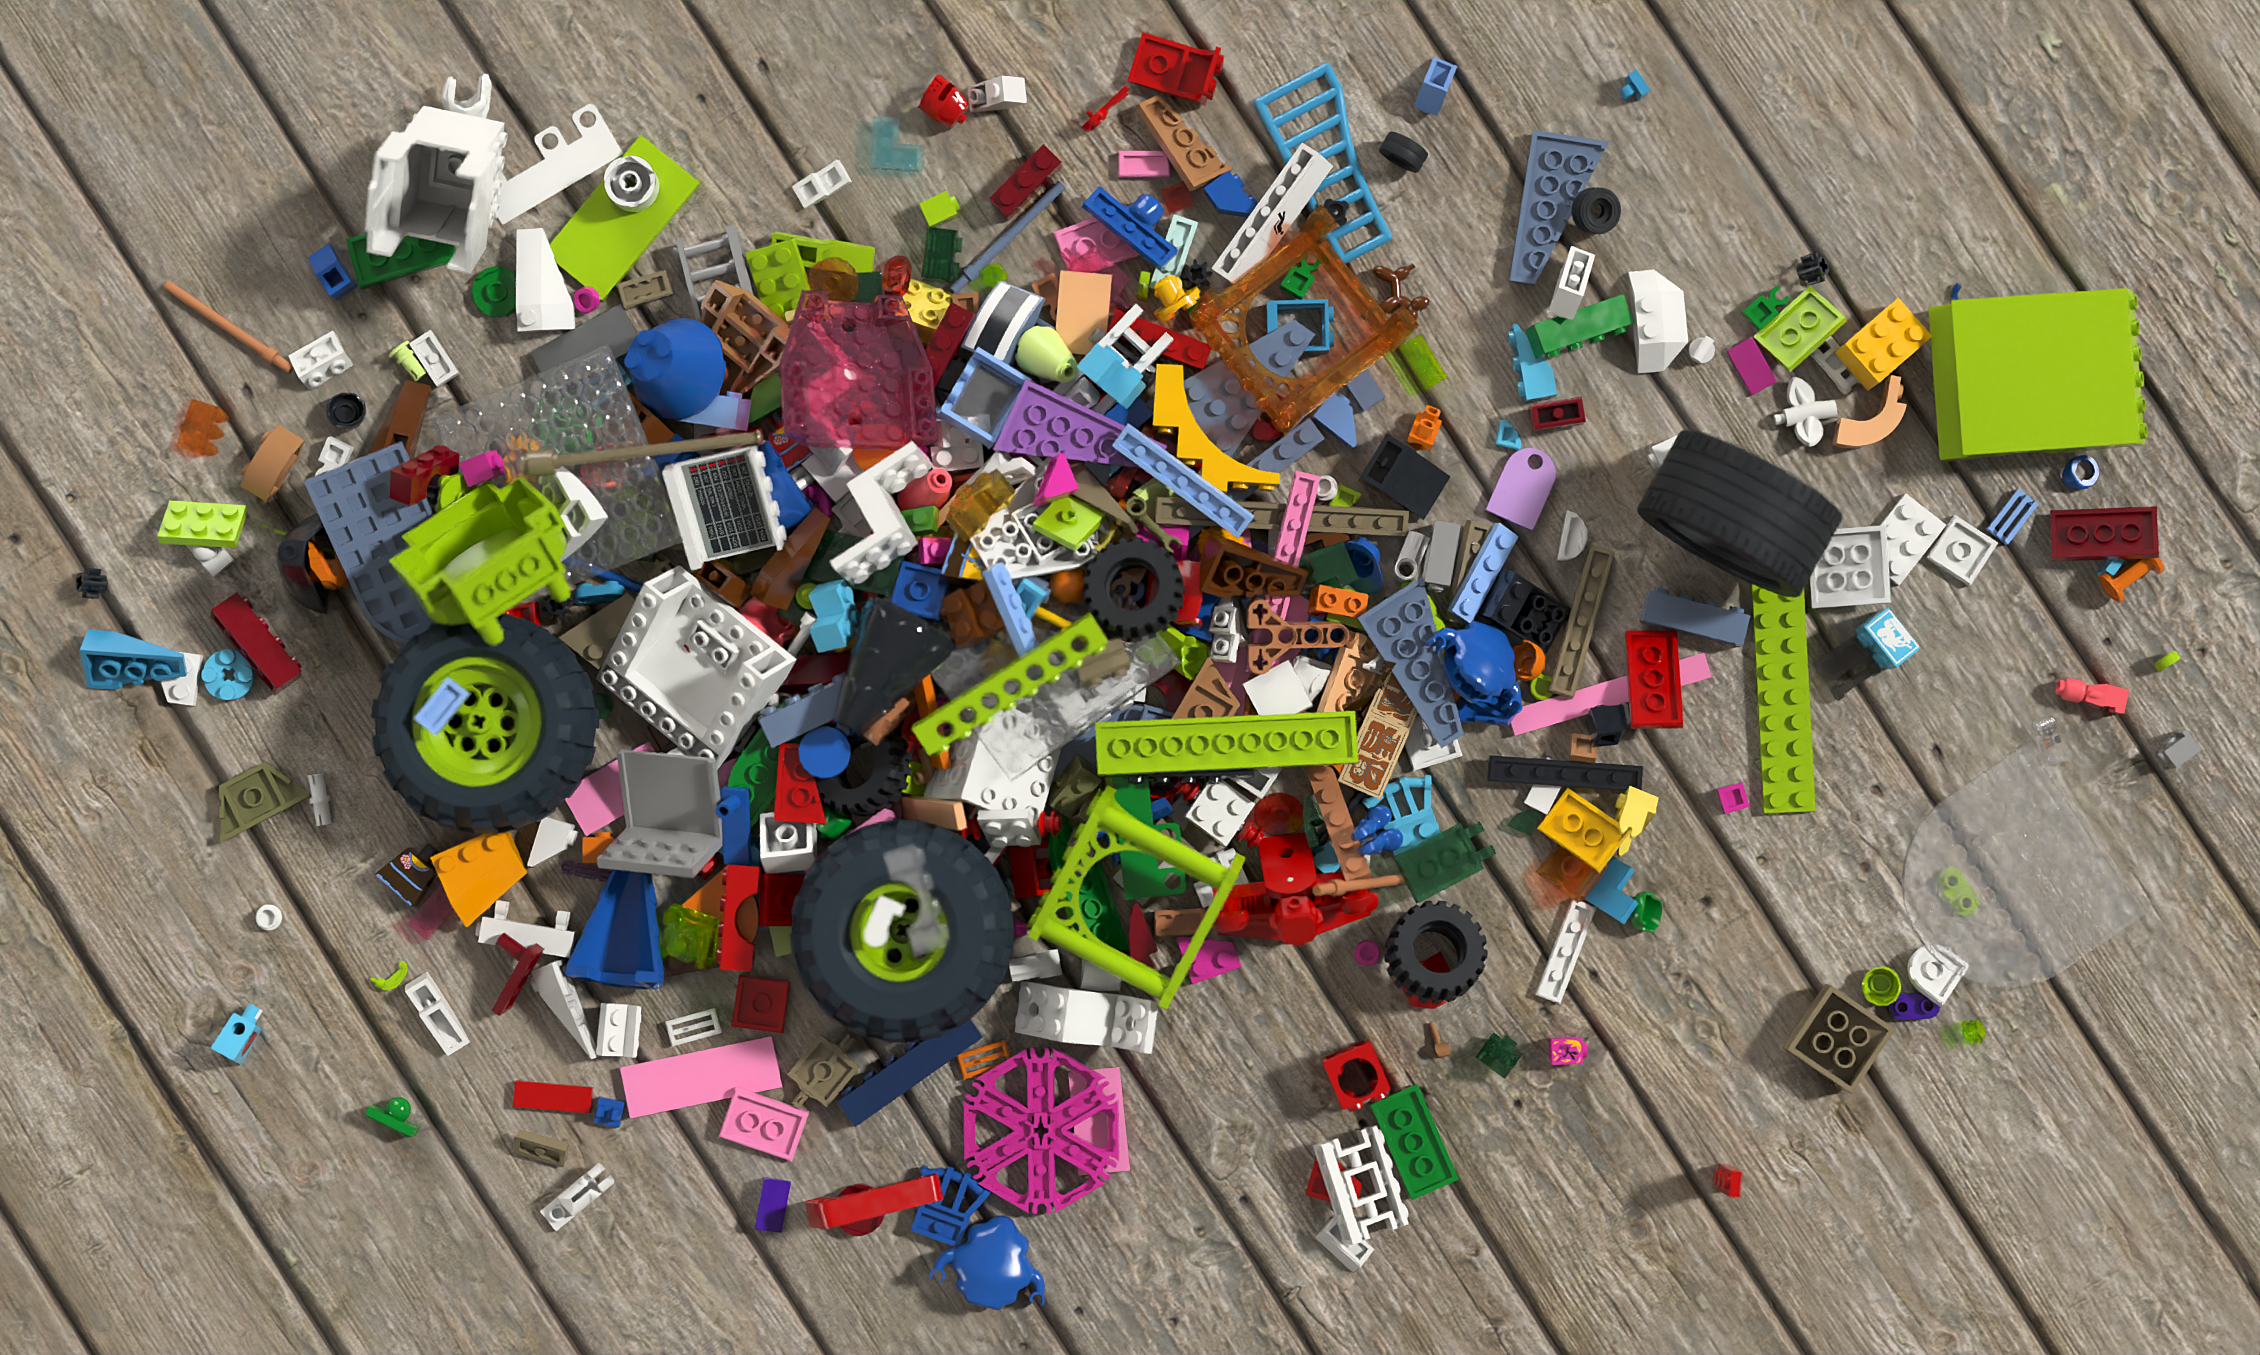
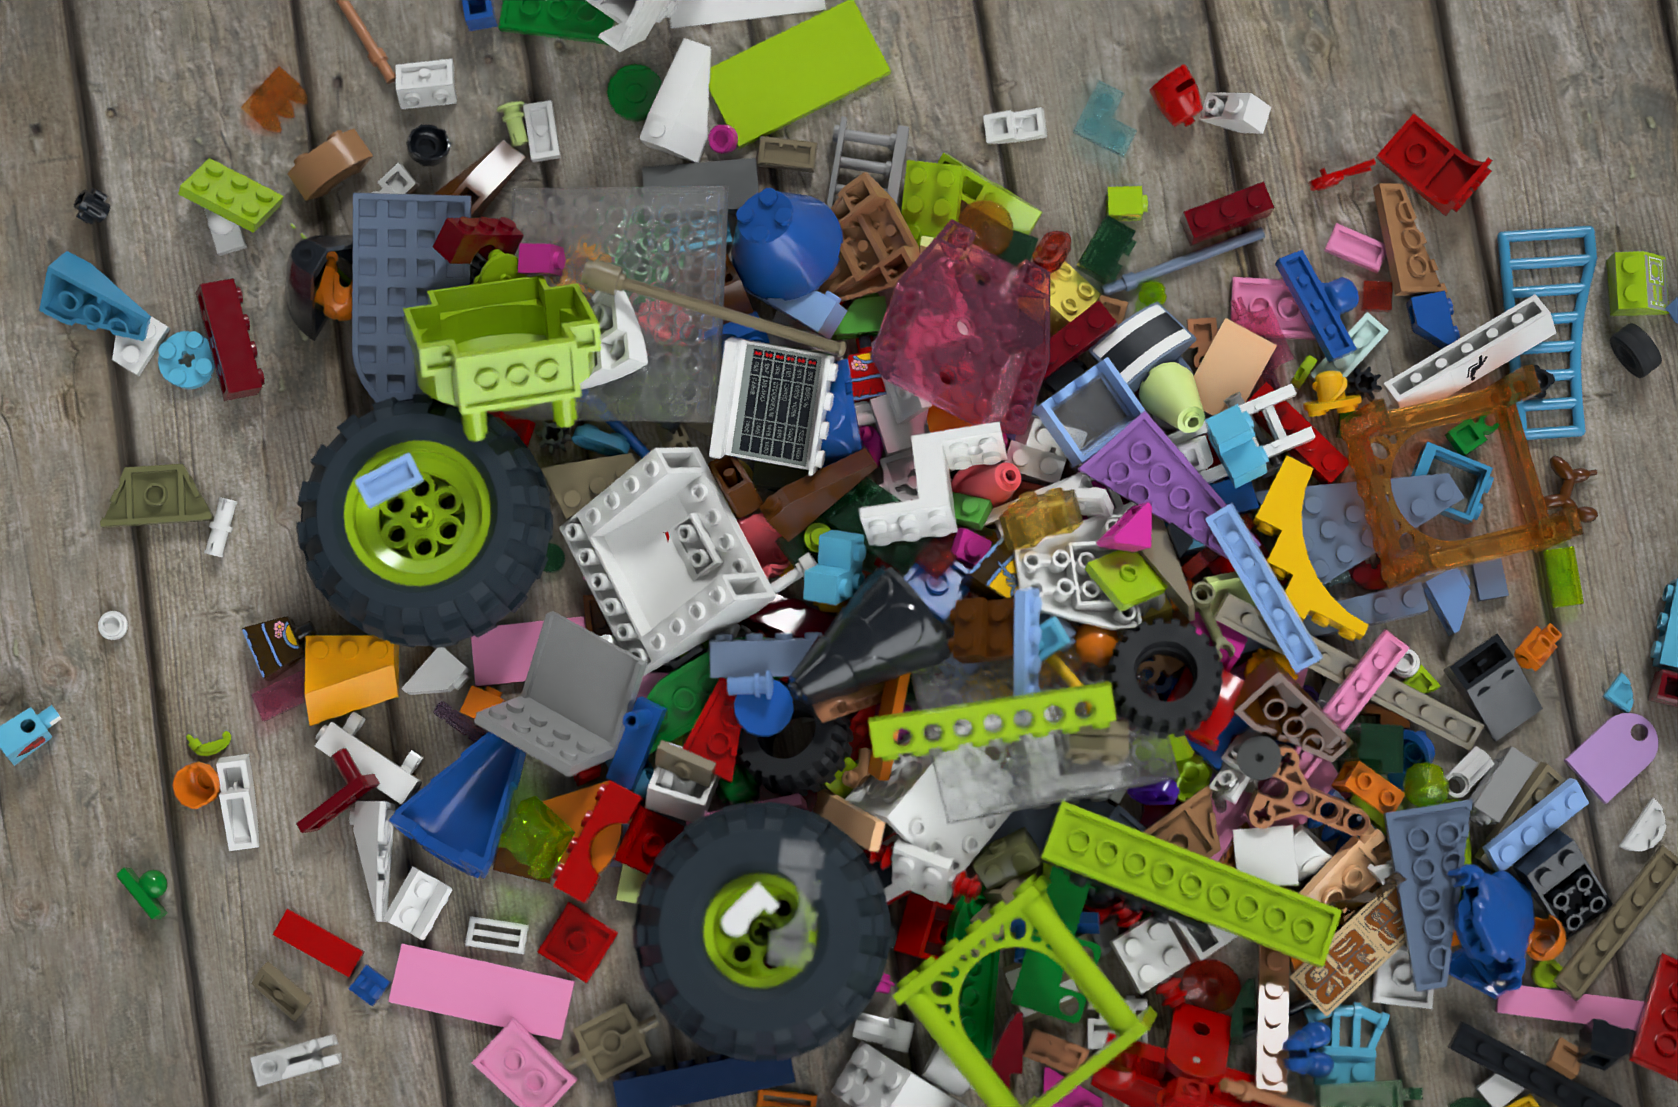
camera: 25 degrees right, 5 degrees down
white brick [604,156,660,212] -> none
medium azure tile [1313,842,1340,873] -> none
none -> orange hair [172,762,221,809]
none -> dark tan plate [655,741,716,788]
none -> medium blue pin [727,670,774,700]
none -> clear red tile [915,538,957,580]
none -> dark purple plate [1127,776,1180,805]
none -> clear smoke piece [1211,784,1231,813]
none -> dark grey piece [1237,736,1282,780]
none -> clear neon green hair [1403,762,1450,808]
none -> lime slope [1606,251,1669,316]

